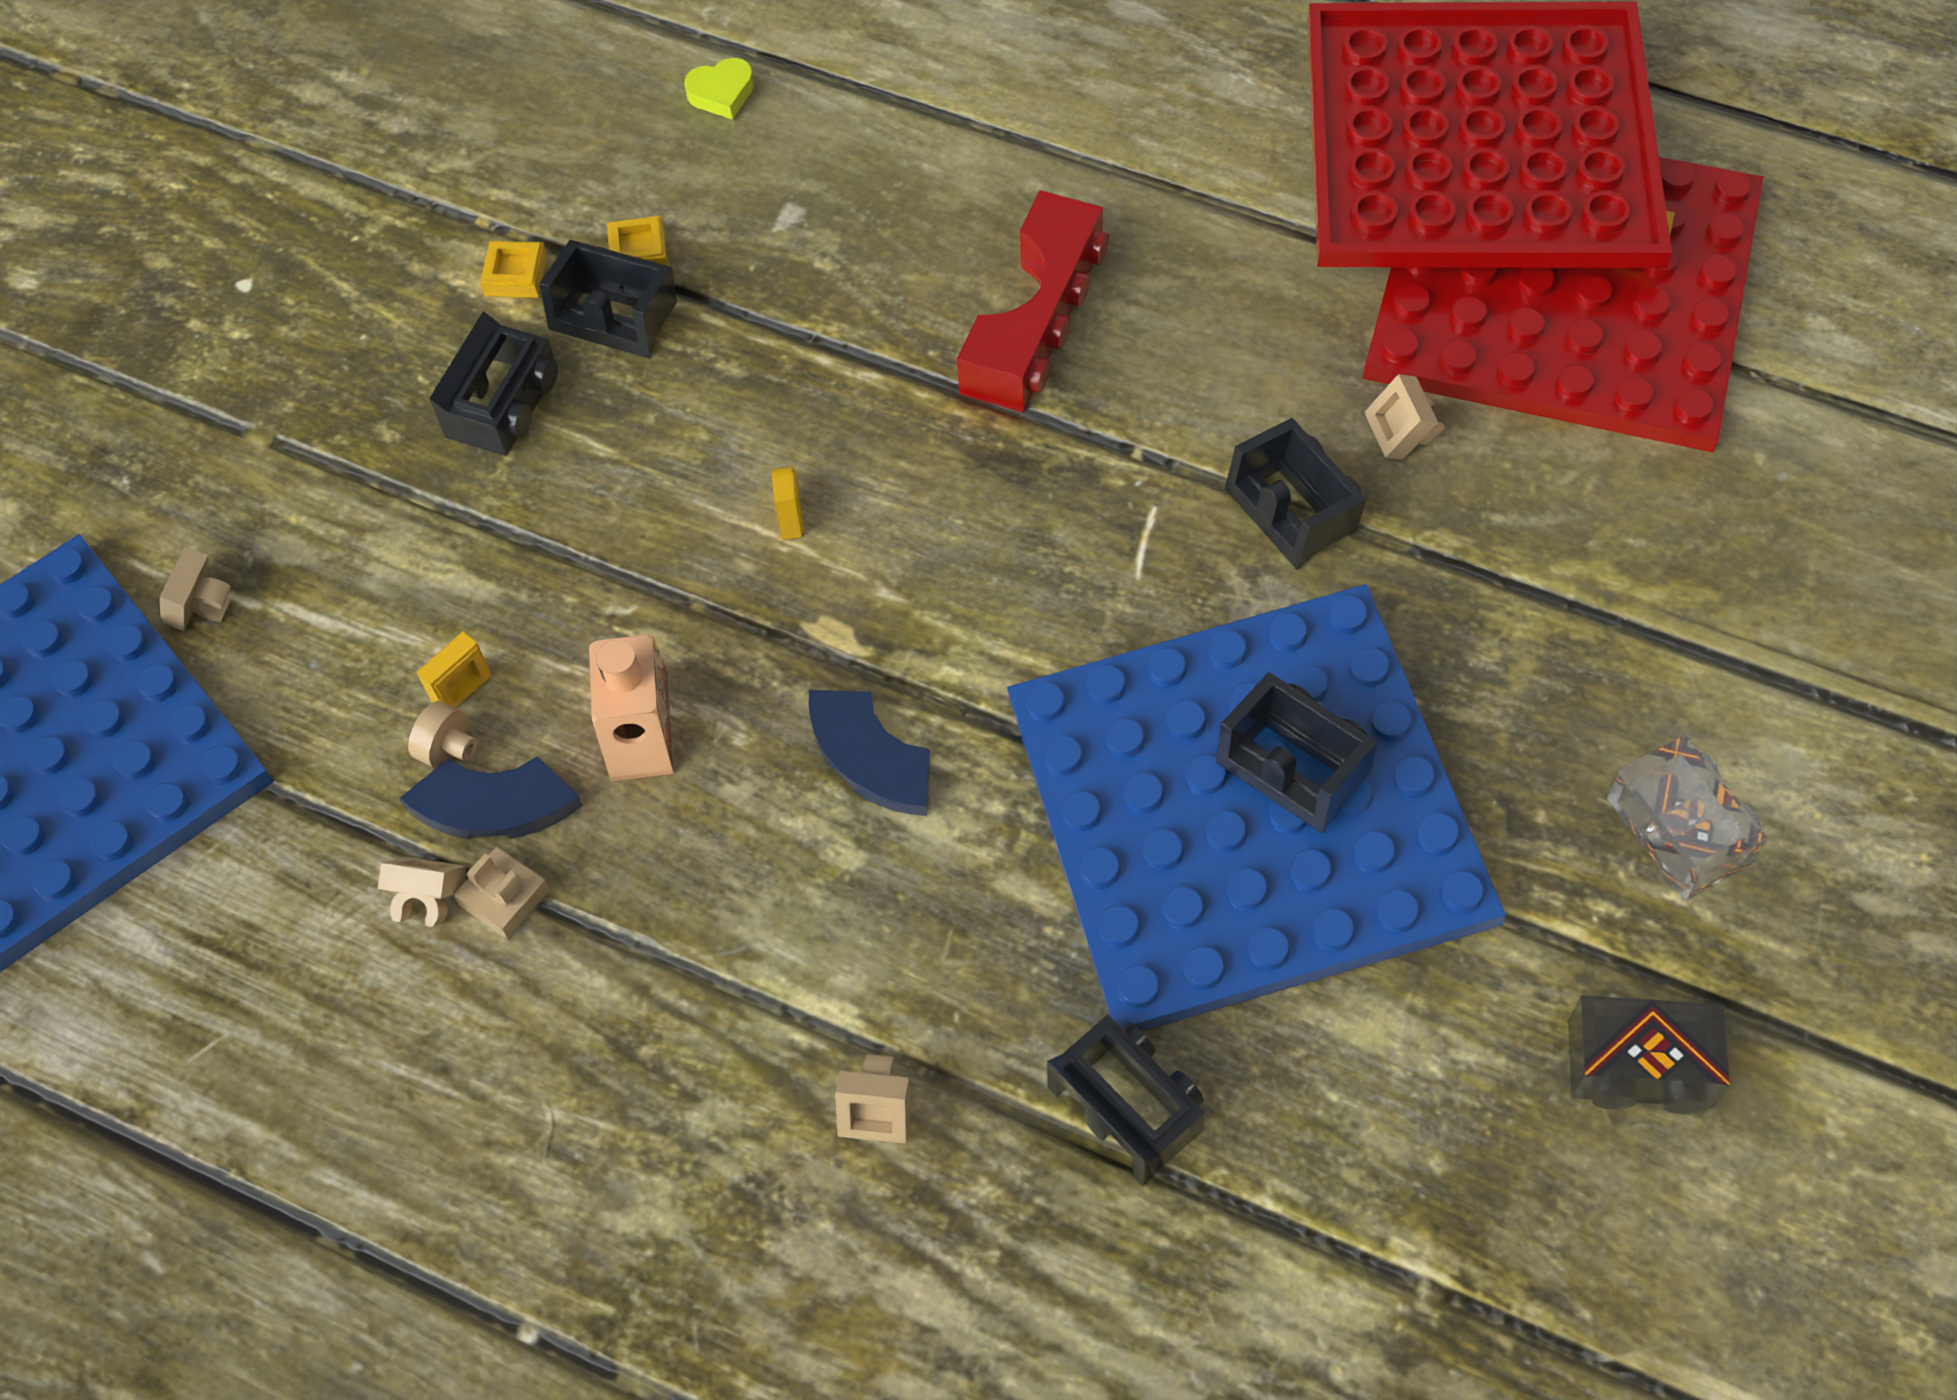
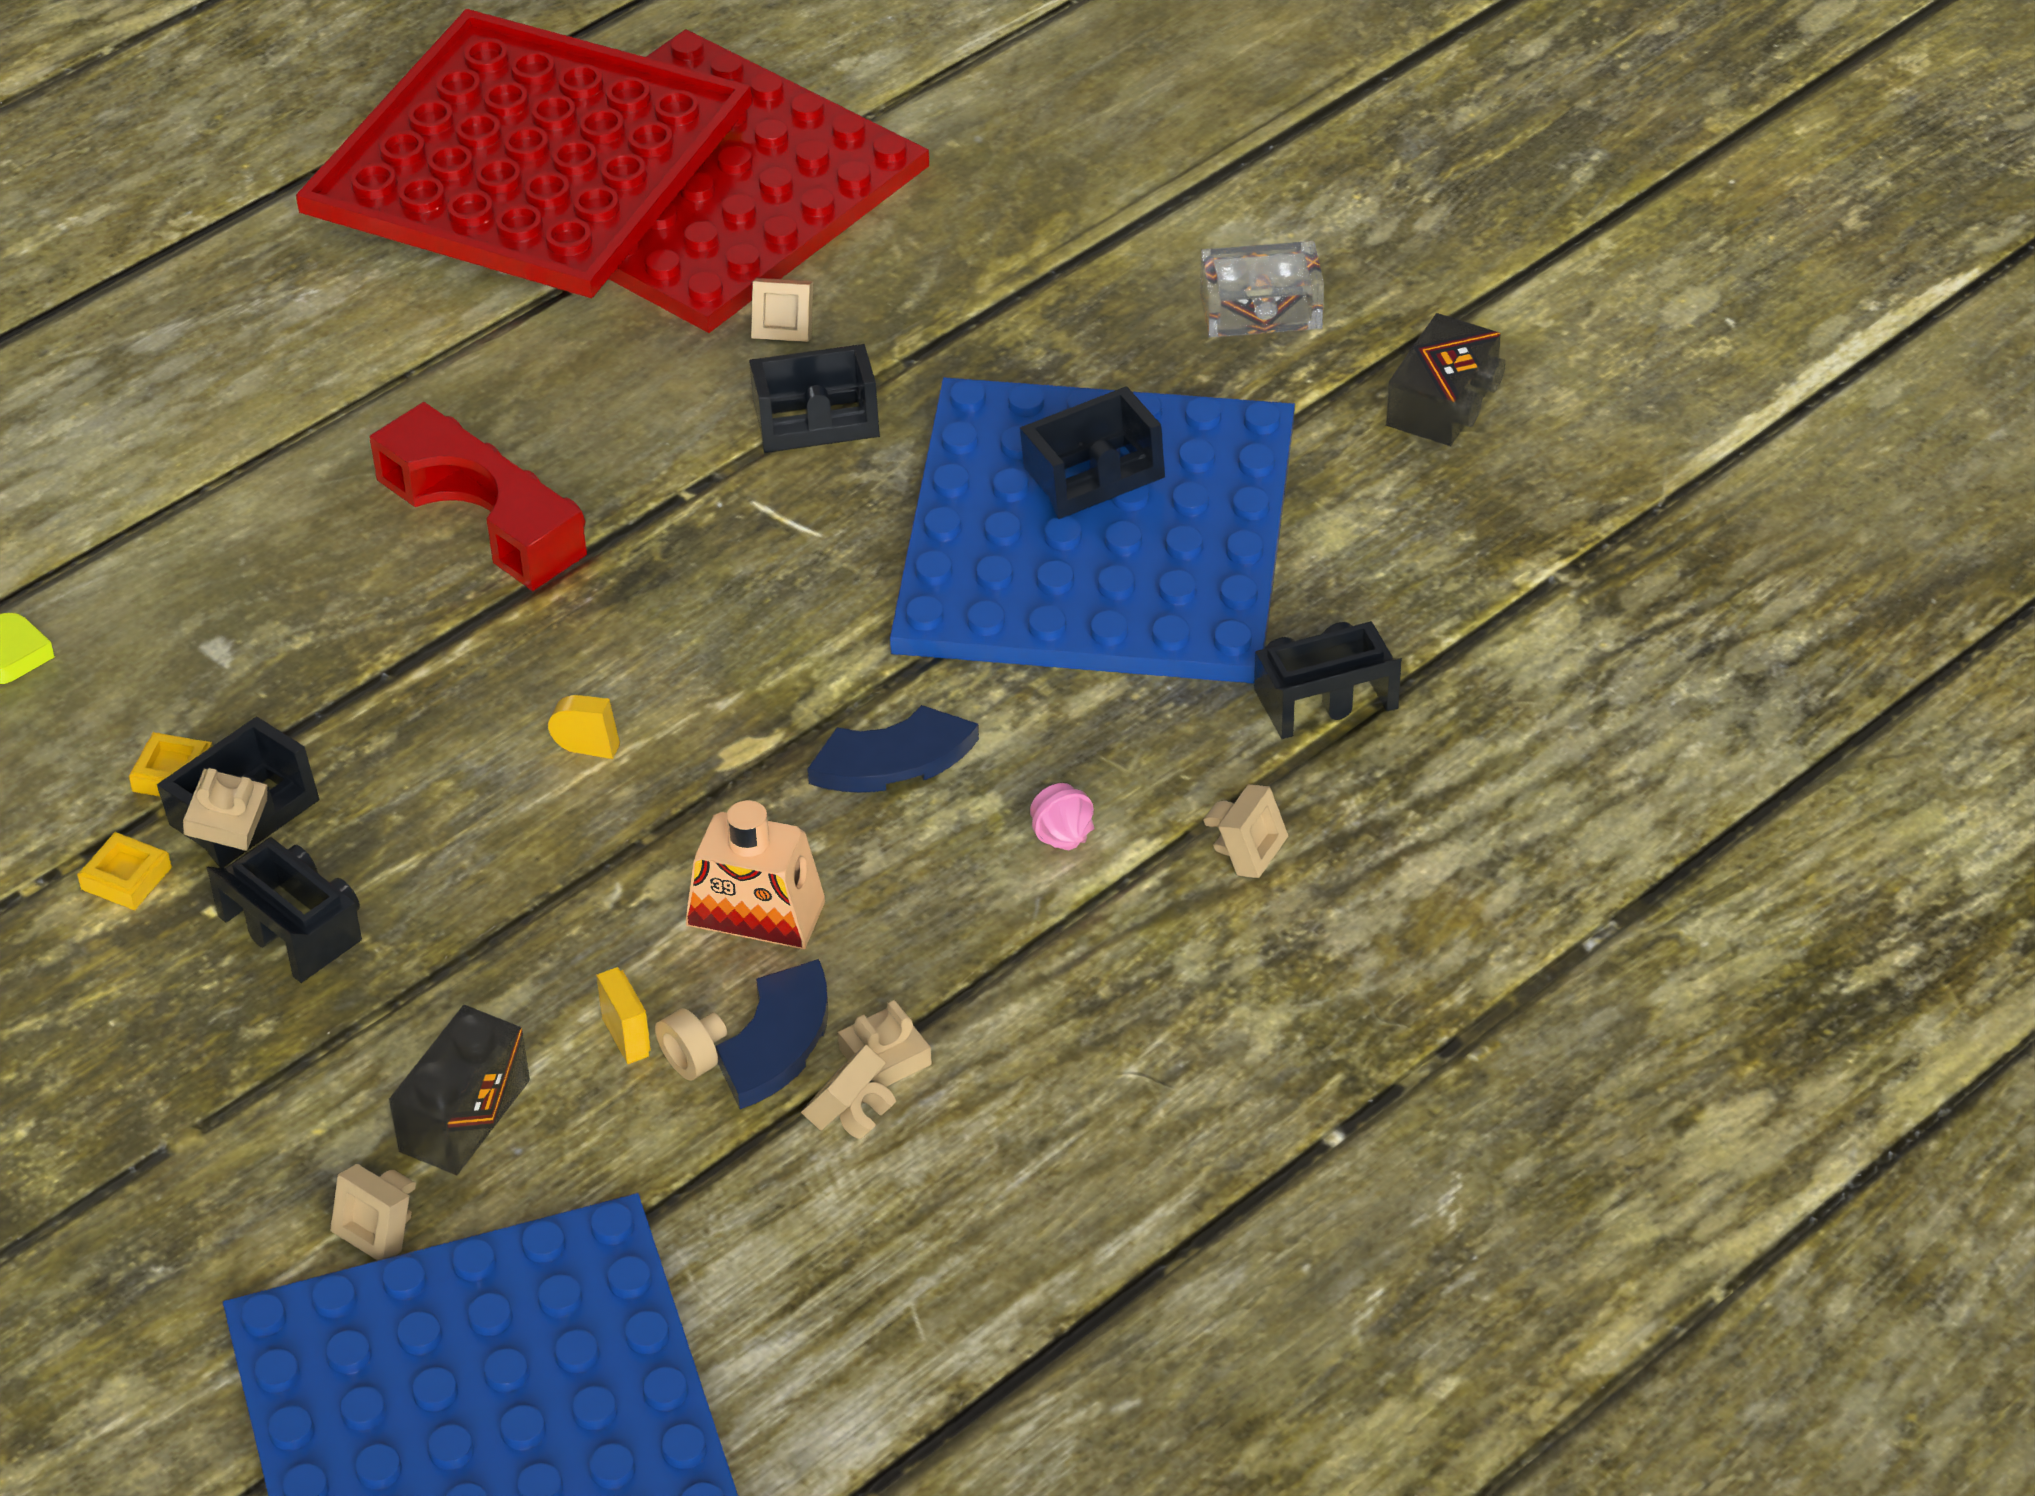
camera: 70 degrees left, 15 degrees down
none -> tan tile [183,768,267,851]
none -> clear smoke brick [389,1005,530,1176]
none -> bright pink plate [1030,783,1095,851]

